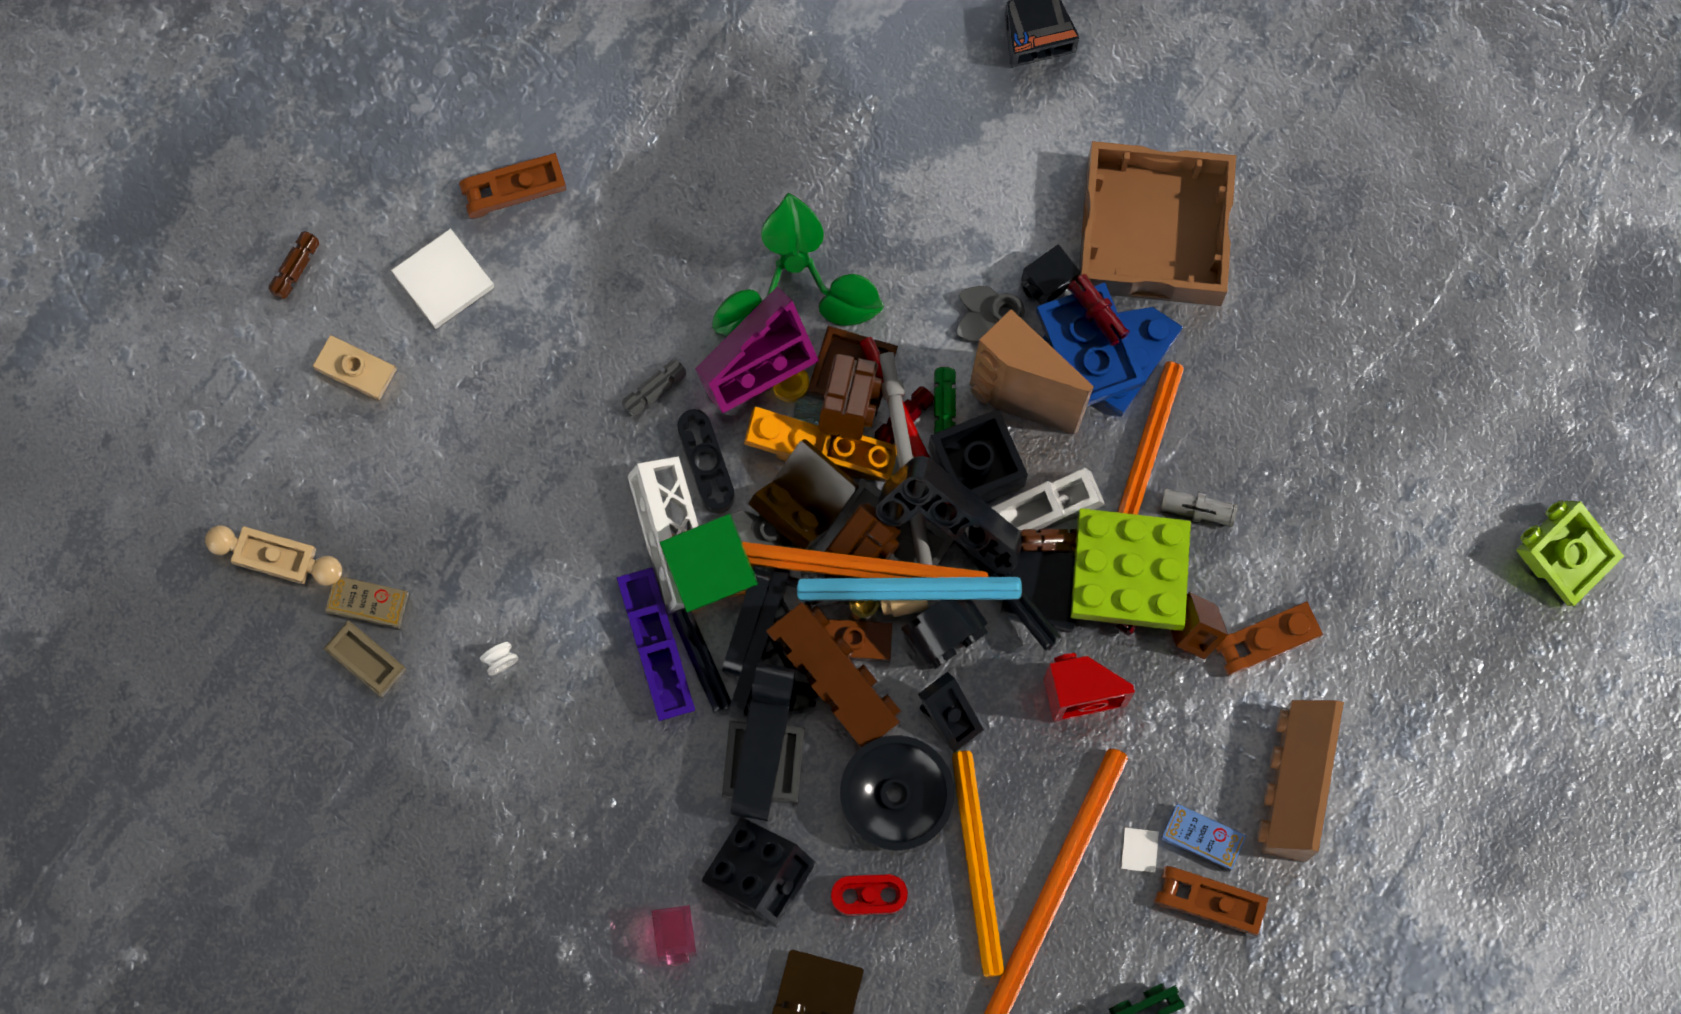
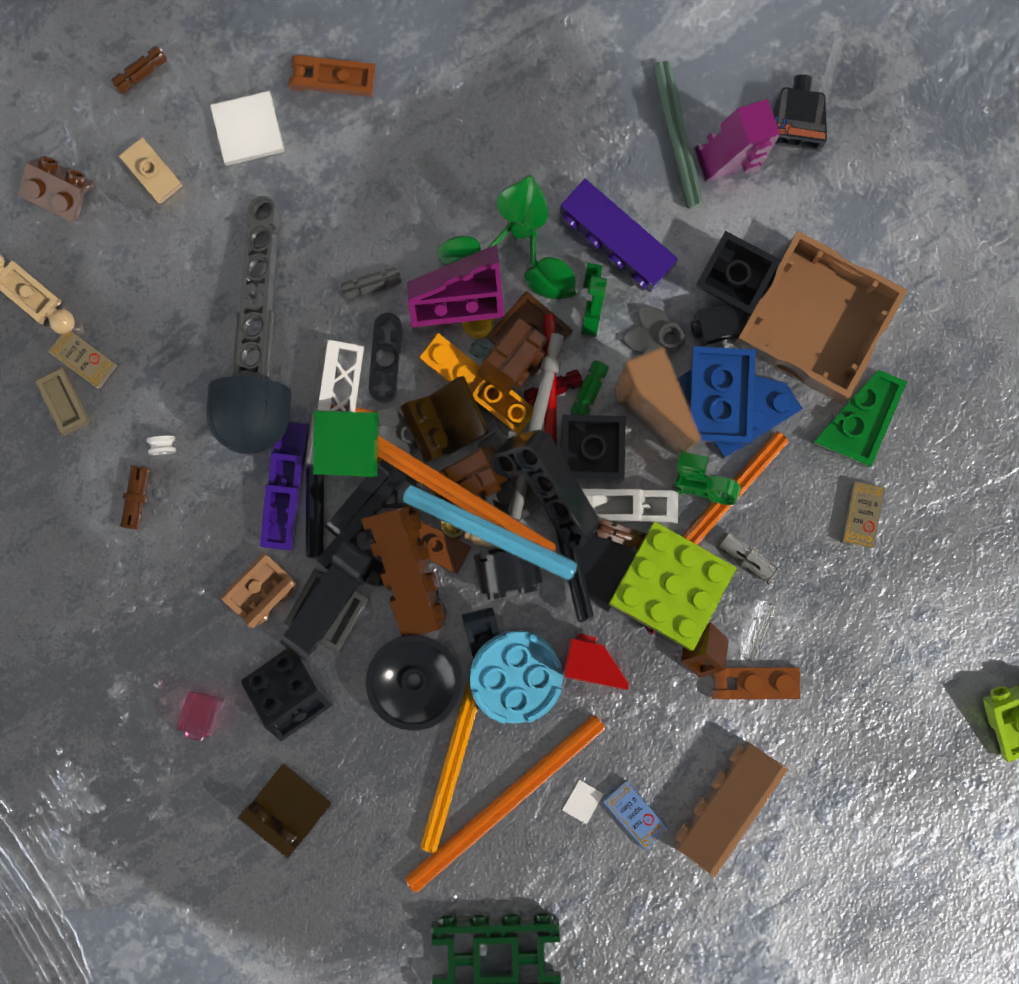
camera: 25 degrees right, 10 degrees up
red plate [831,874,908,916] -> none
dark red pin [1067,274,1130,346] -> none
dark orange plate [1154,866,1269,936] -> none
none -> reddish brown bracket [18,156,95,222]
none -> reddish brown pin [119,465,151,530]
none -> piece [206,196,291,454]
none -> medium nougat bracket [220,552,296,629]
none -> medium azure tile [469,630,563,724]
none -> dark purple brick [559,178,678,293]
none -> green piece [581,263,607,337]
none -> sand green axle [654,61,703,209]
none -> green piece [675,451,741,505]
none -> magenta wedge [694,99,780,182]
none -> black slope [696,231,781,315]
none -> clear axle [741,601,777,662]
none -> green wing [812,370,907,468]
none -> dark tan tile [841,481,885,549]

